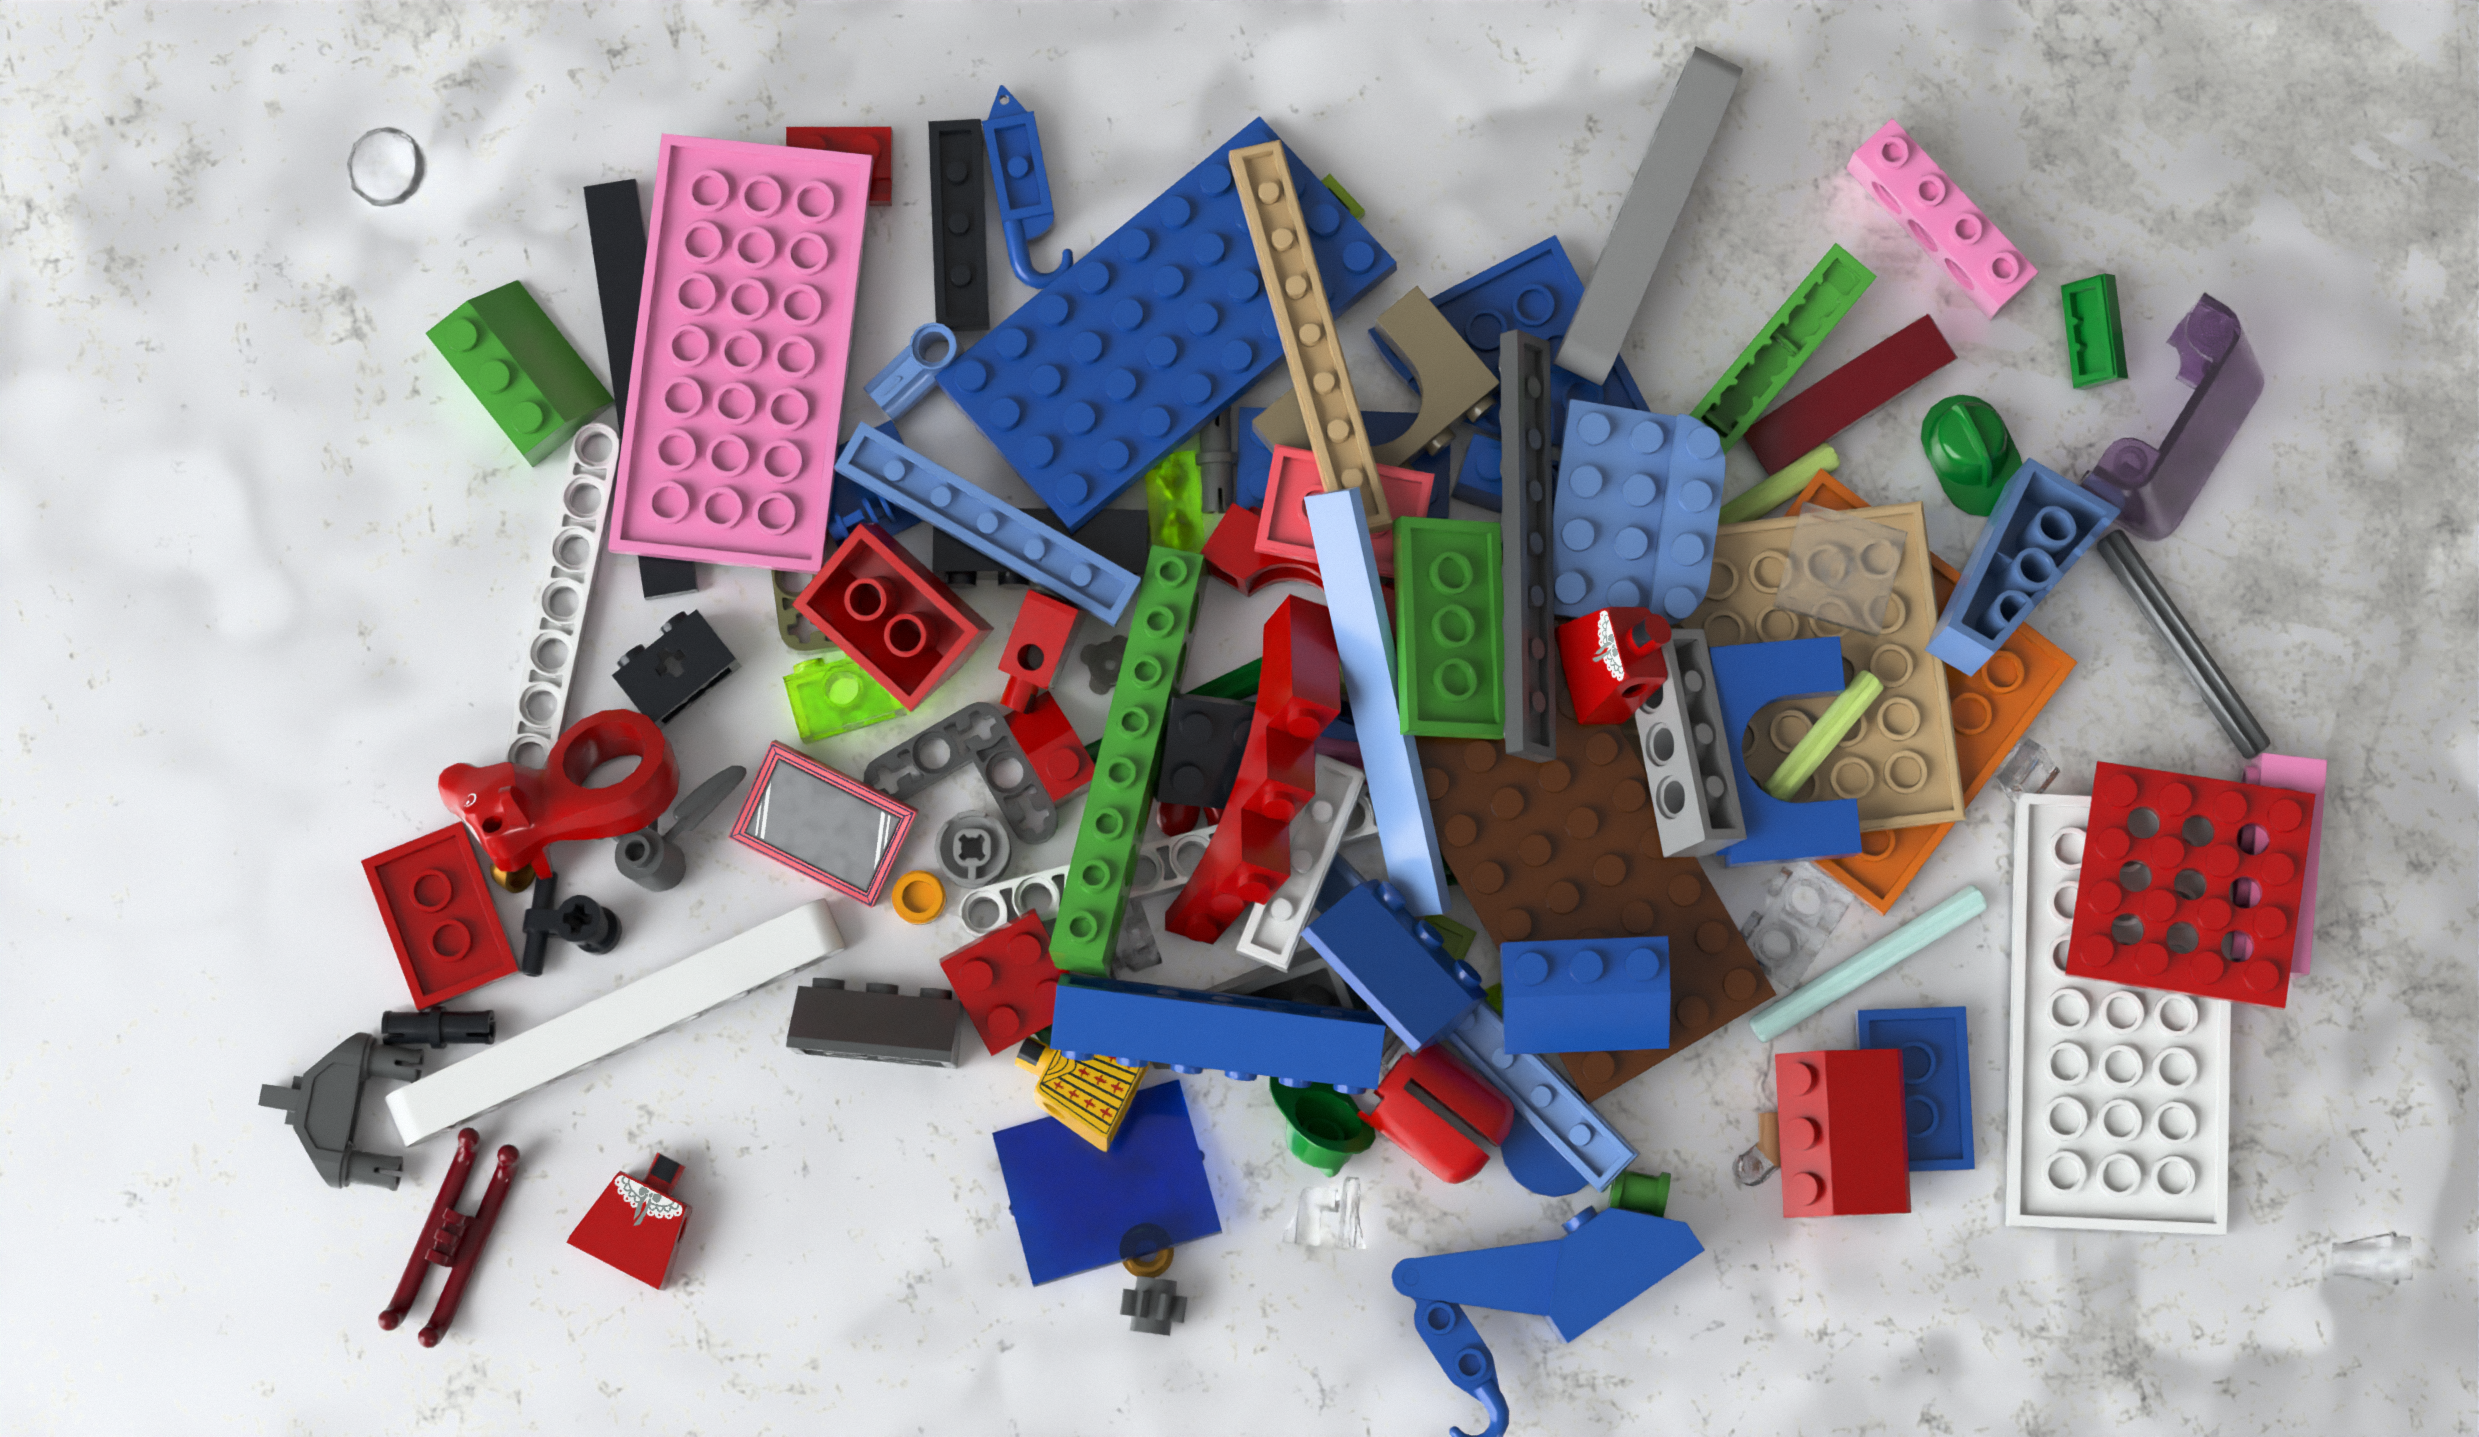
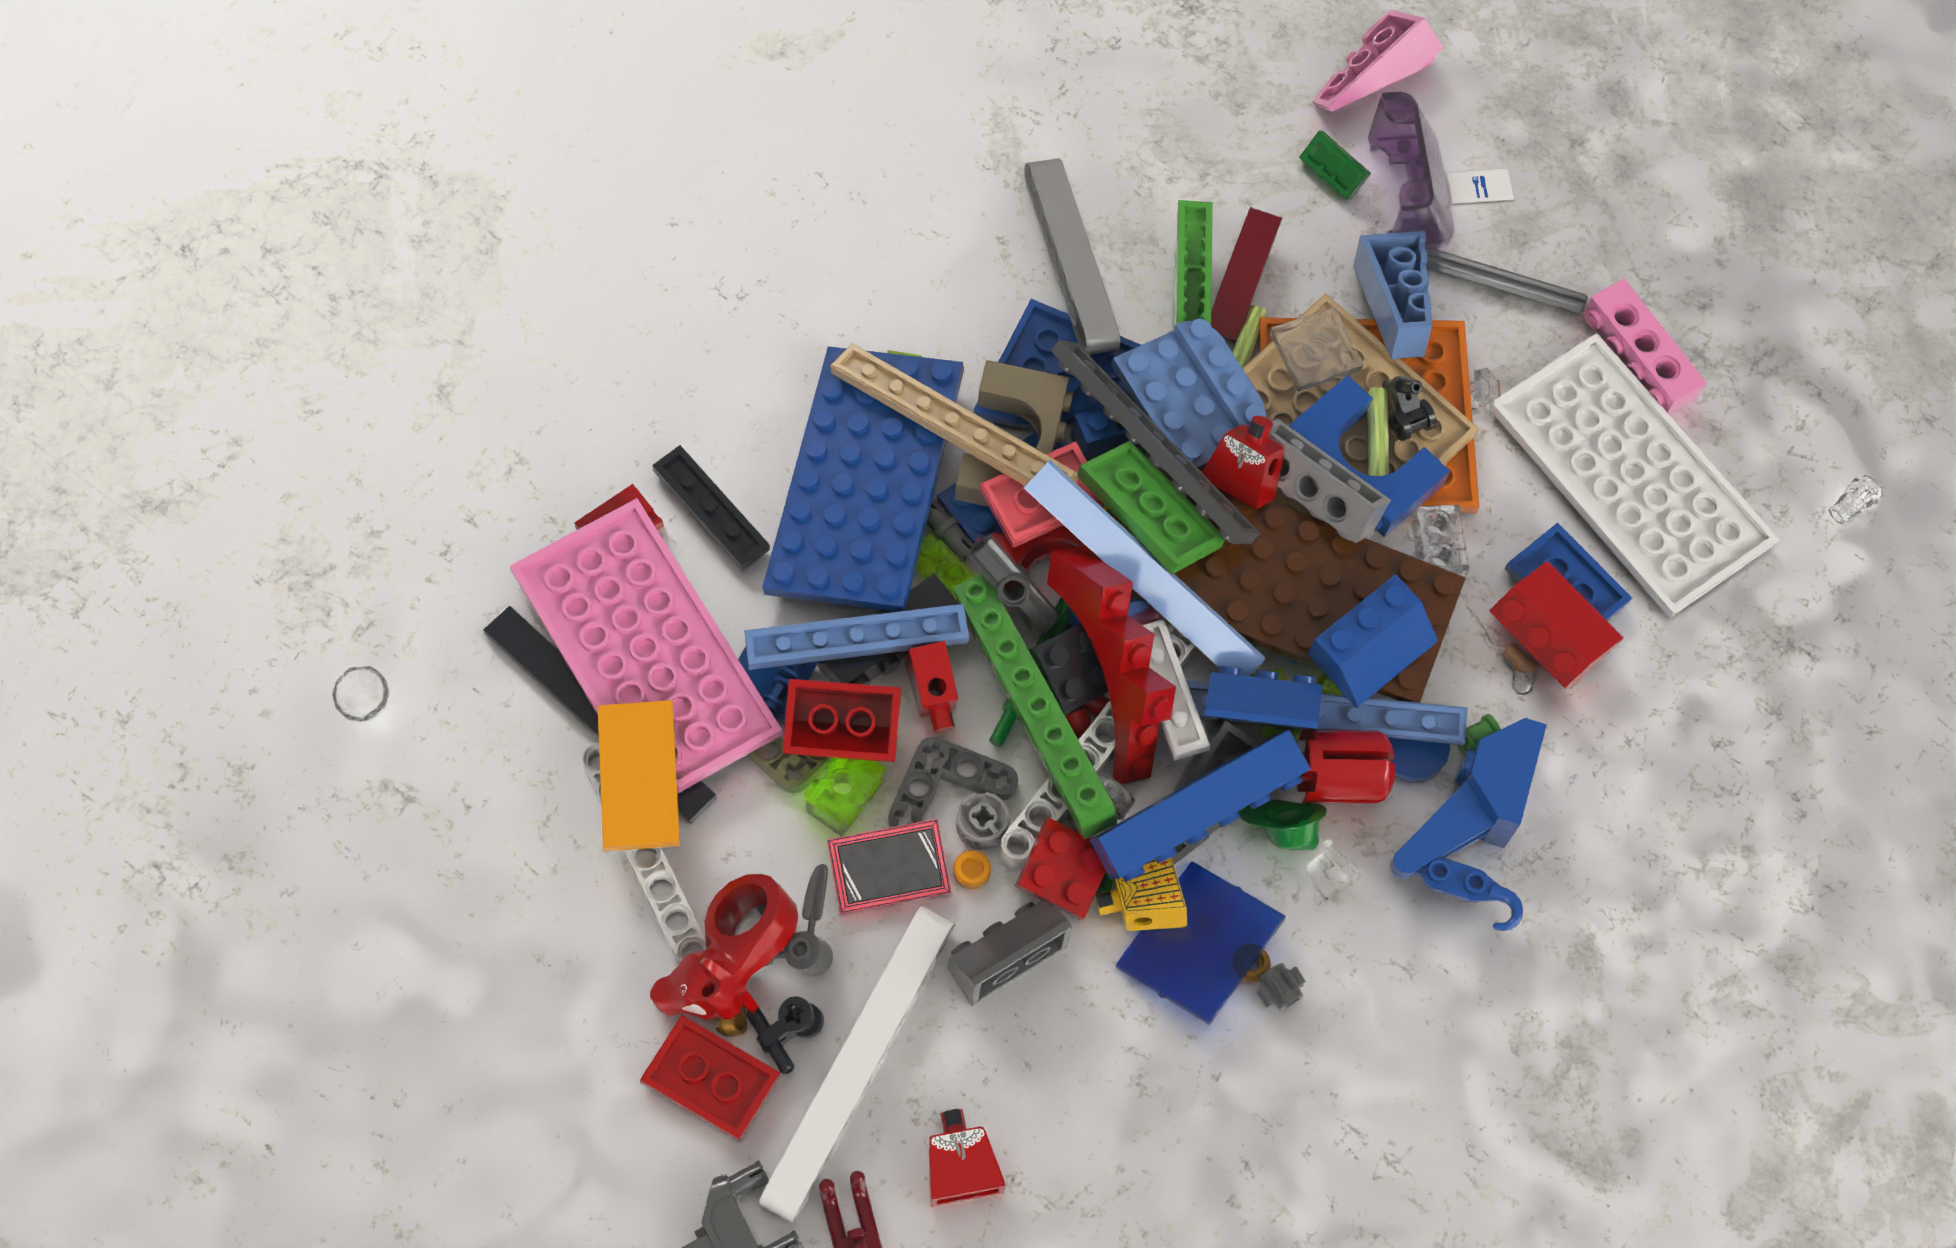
camera: 45 degrees left, 15 degrees down
black pin [381,1006,496,1049] -> none
bright green slope [425,280,615,467] -> none
black brick [612,609,742,730] -> none
medium blue piece [863,322,964,423] -> none
blue plate [982,85,1073,289] -> none
red slope [1003,690,1095,809] -> none
clear smoke plate [1080,635,1128,695] -> none
light aqua axle [1749,885,1987,1043] -> none
bright pink brick [1846,118,2039,321] -> none
green piece [1921,394,2023,517] -> none
red piece [2065,761,2316,1010] -> none
none -> light orange tile [598,700,680,852]
none -> dark grey piece [967,534,1060,635]
none -> bright pink wedge [1312,9,1444,112]
none -> black piece [1382,376,1437,441]
none -> white sticker [1446,168,1514,204]

